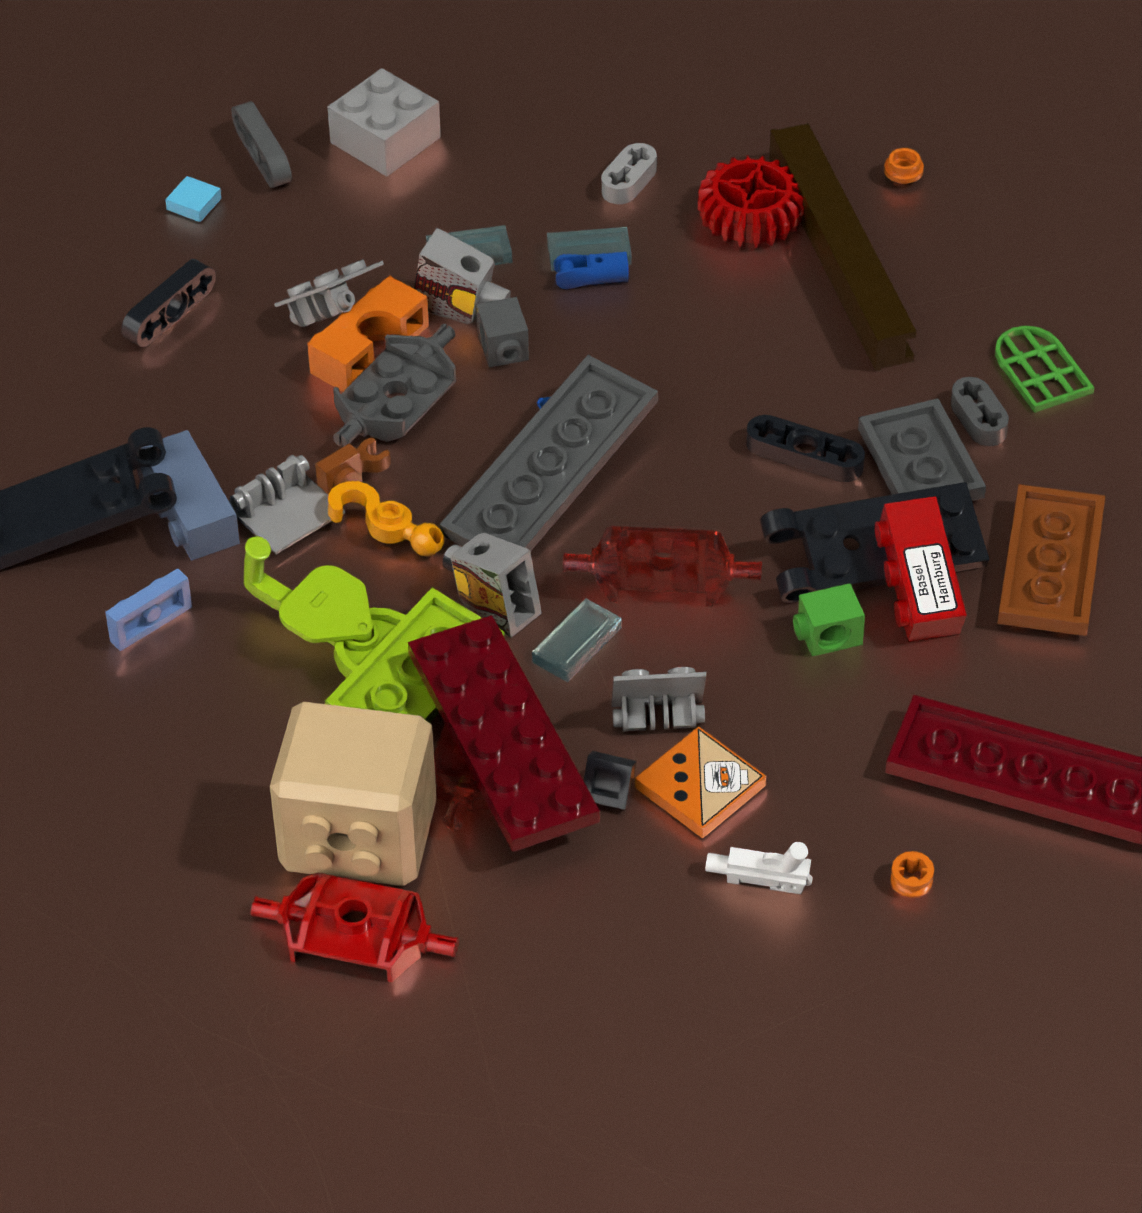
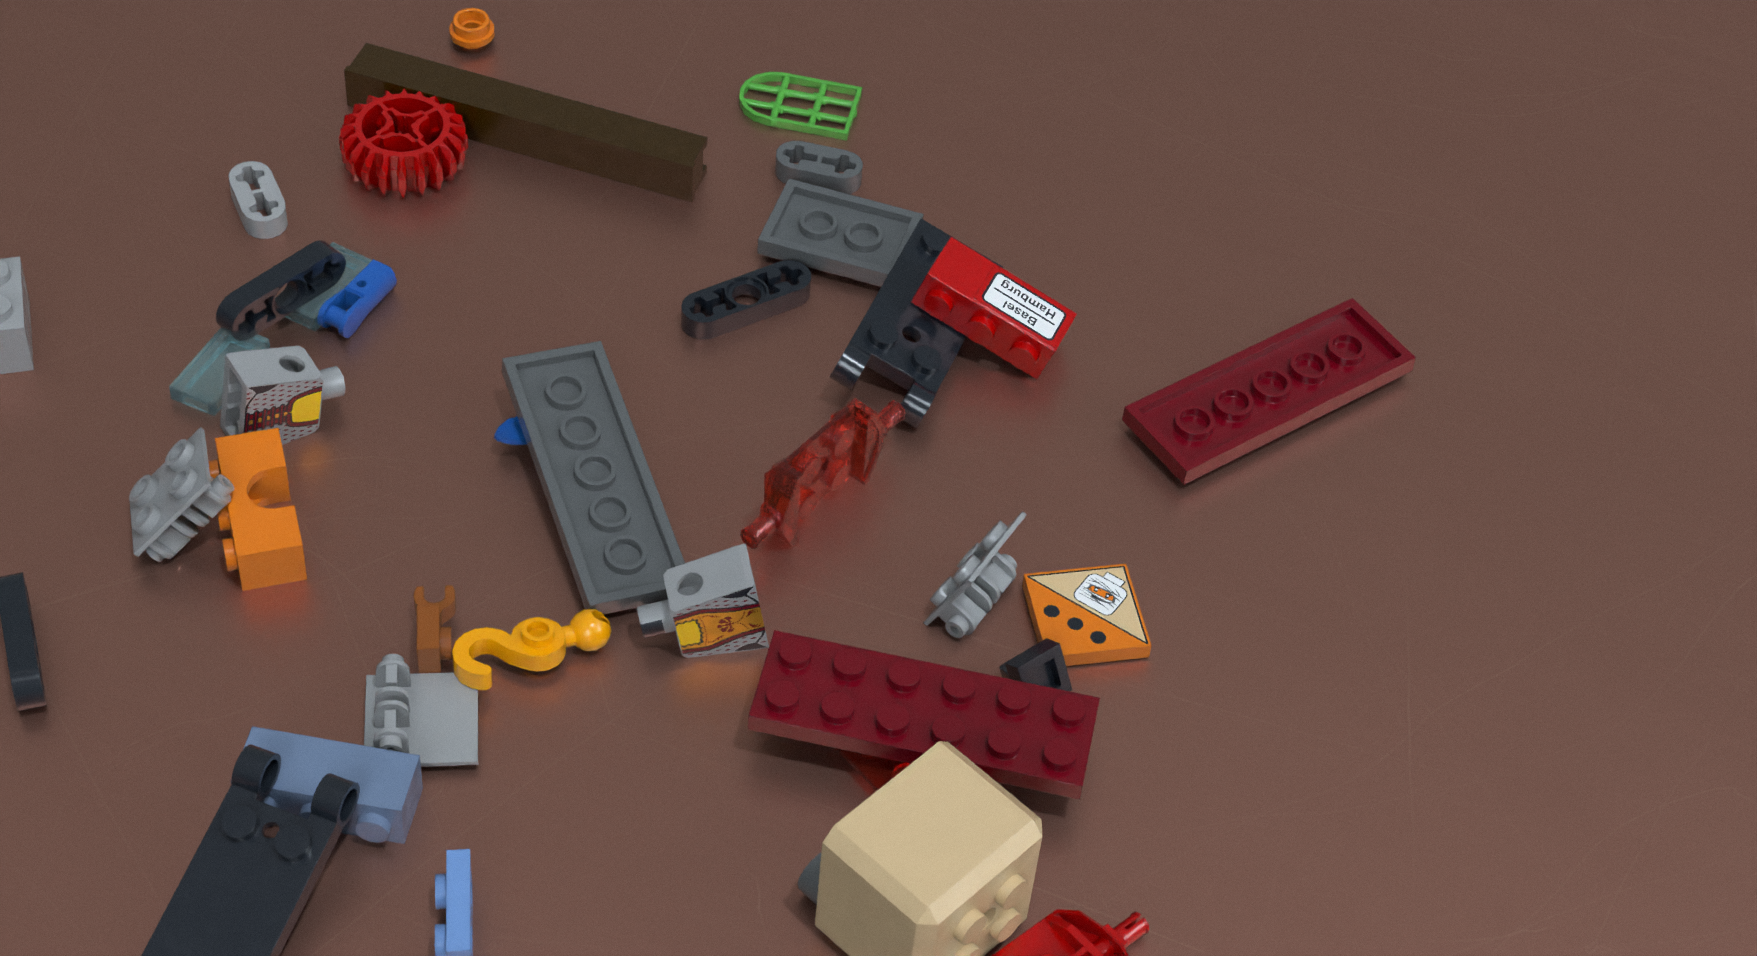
camera: 60 degrees left, 0 degrees up
lime plate [244,536,505,723] -> none
dark grey plate [333,324,456,447] -> none
dark grey brick [476,297,529,368] -> none
clear light blue tile [532,598,622,682] -> none
white piece [705,842,813,894] -> none
bright green brick [793,583,865,657] -> none
orange bush [890,851,934,898] -> none
dark orange plate [997,484,1105,636] -> none
none -> black beam [216,240,346,341]

